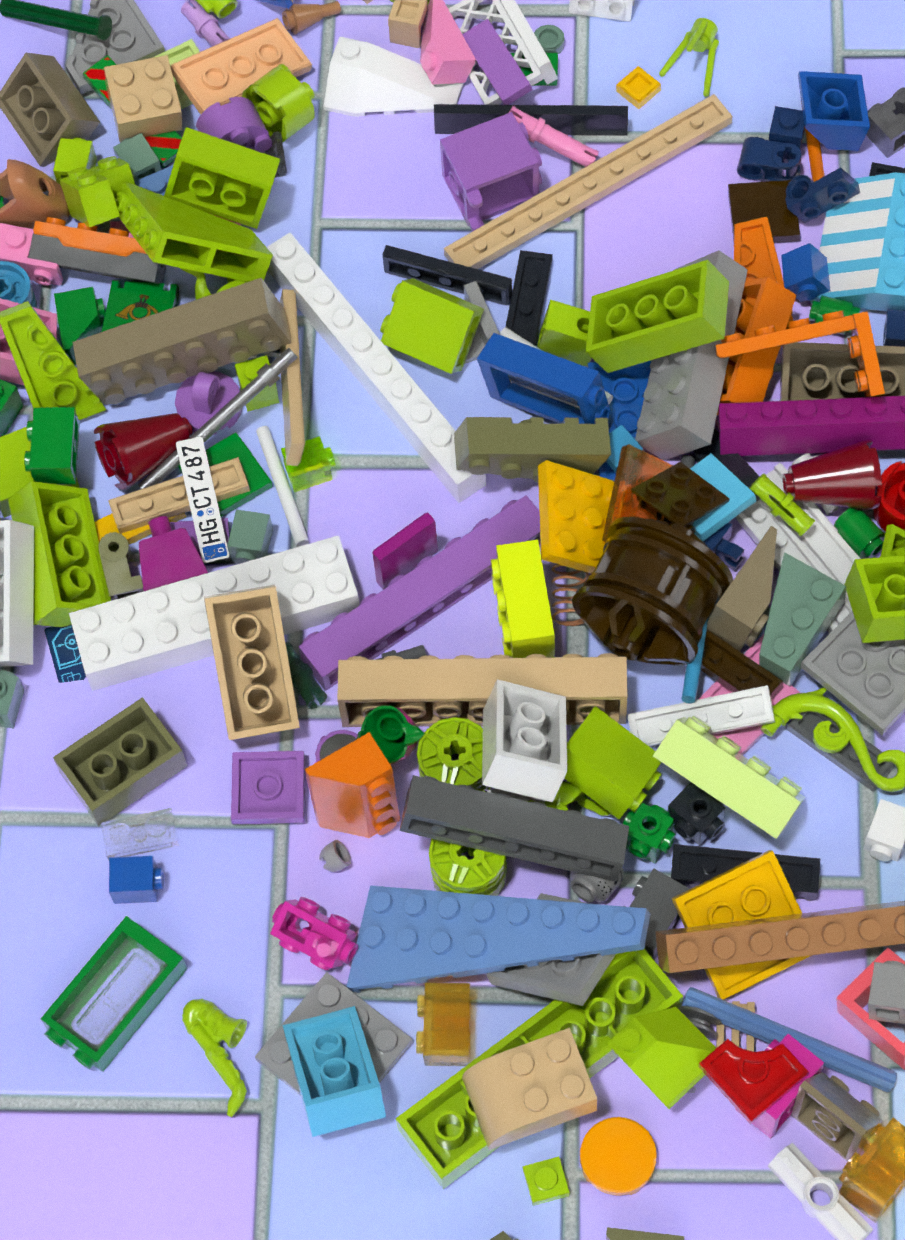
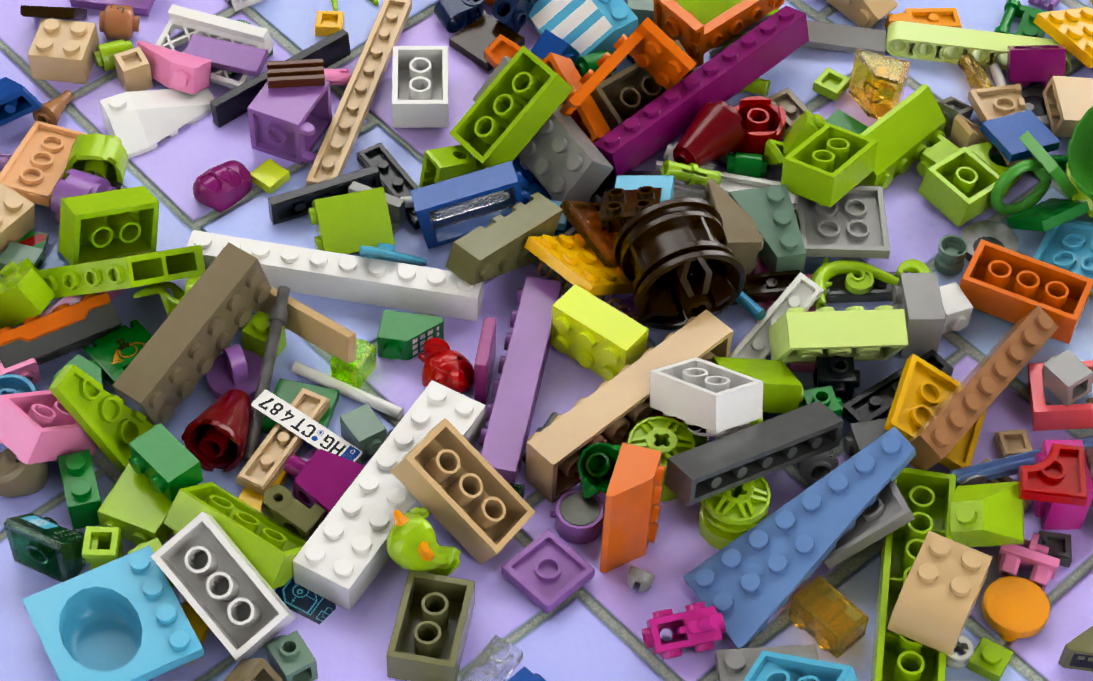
camera: 50 degrees left, 15 degrees down
none -> magenta piece [193,160,252,212]
none -> neon yellow tile [250,159,290,194]
none -> reddish brown tile [267,59,325,88]
none -> medium azure piece [357,243,427,266]
none -> slope [377,310,444,360]
none -> lime hair [386,507,461,576]
none -> white brick [392,46,449,128]
none -> red hair [418,338,474,394]
none -> light grey brick [891,273,946,358]
none -> white bush [946,635,973,669]
none -> tan tile [994,429,1033,458]
none -> bright pink hips [996,532,1061,591]
none -> dark grey tile [1038,531,1072,568]

